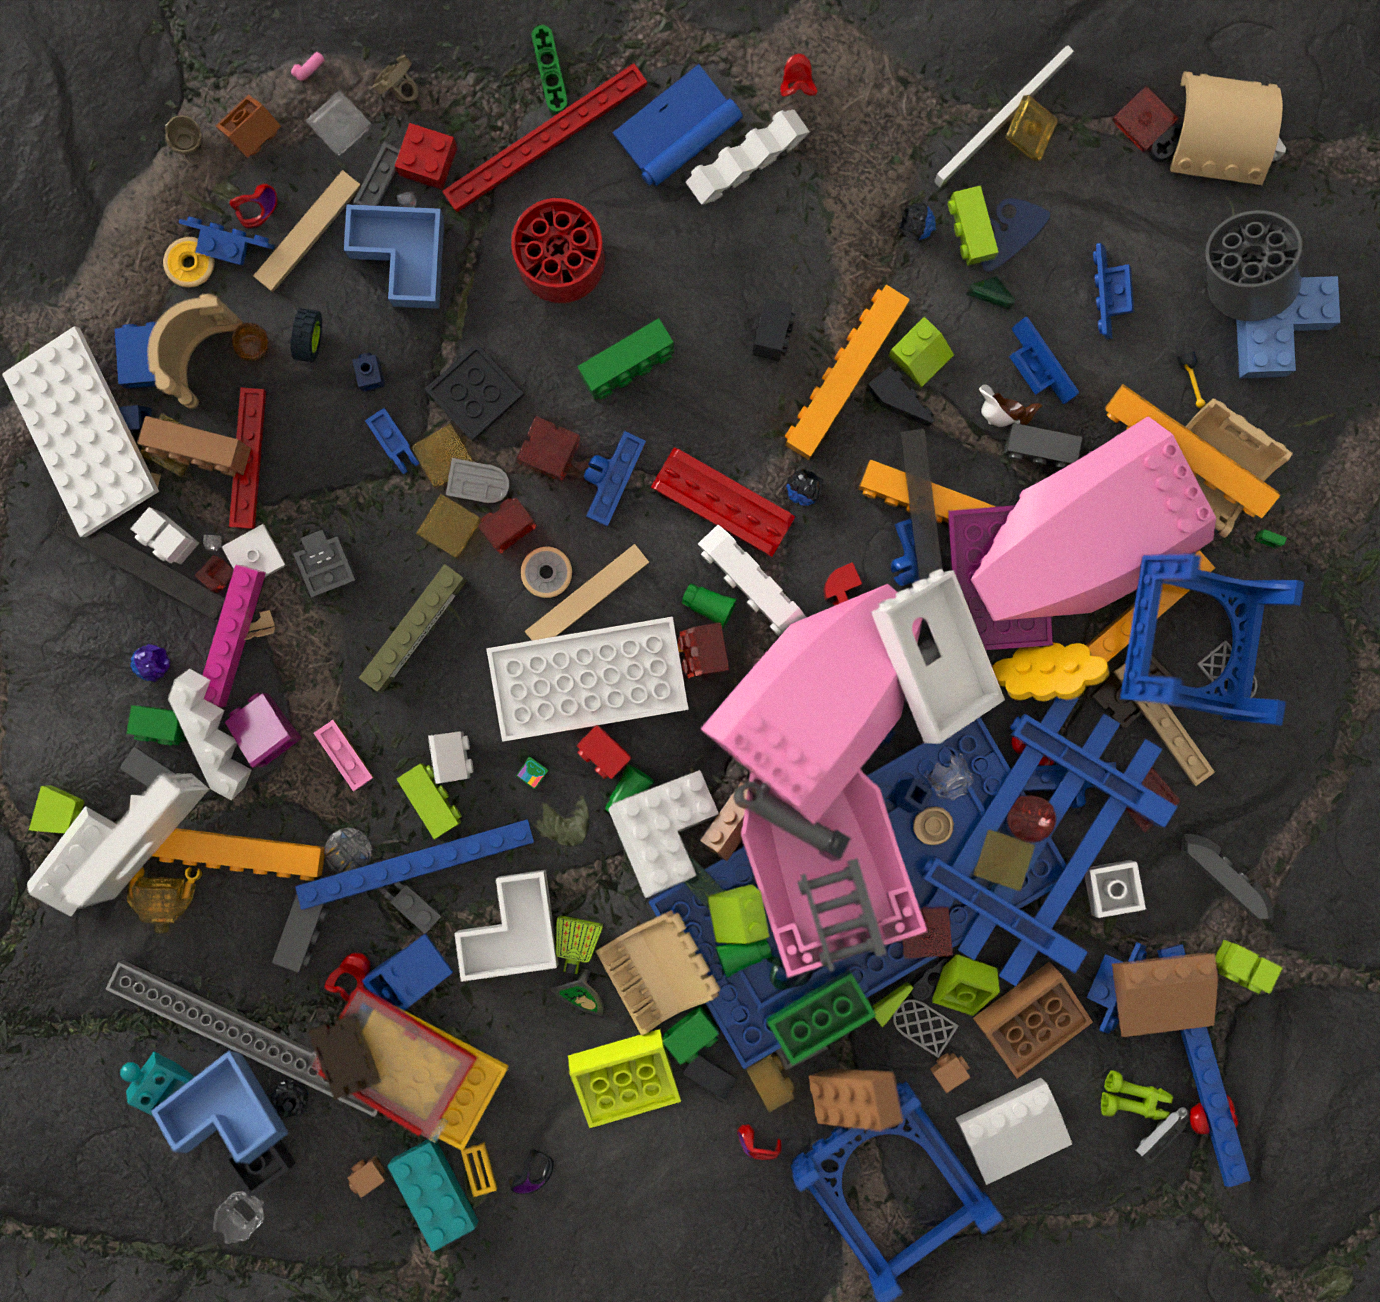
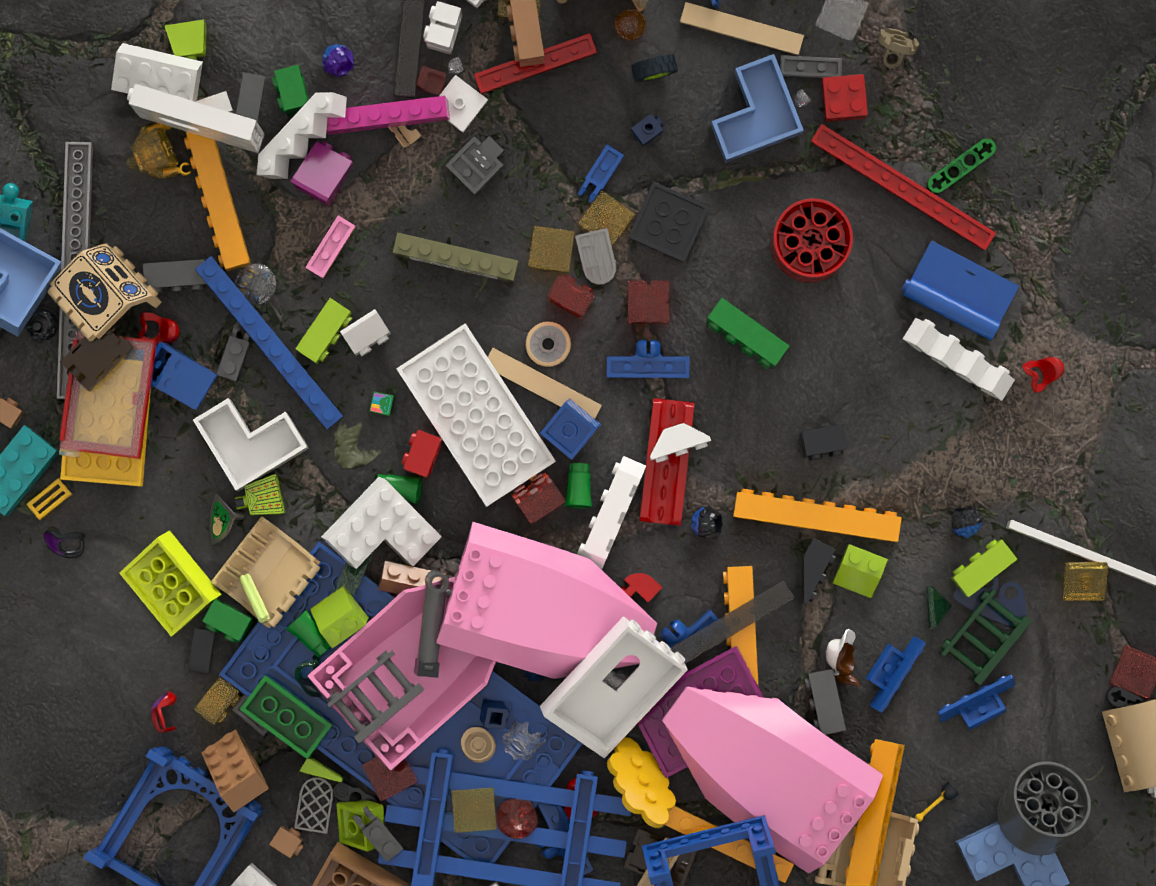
camera: 65 degrees right, 0 degrees up
none -> tan hinge [48,244,161,341]
none -> yellowish green axle [240,574,269,623]
none -> dark grey hinge [352,806,403,862]
none -> blue container [540,398,601,460]
none -> white slope [650,423,711,463]
none -> dark green fence [939,589,1032,685]

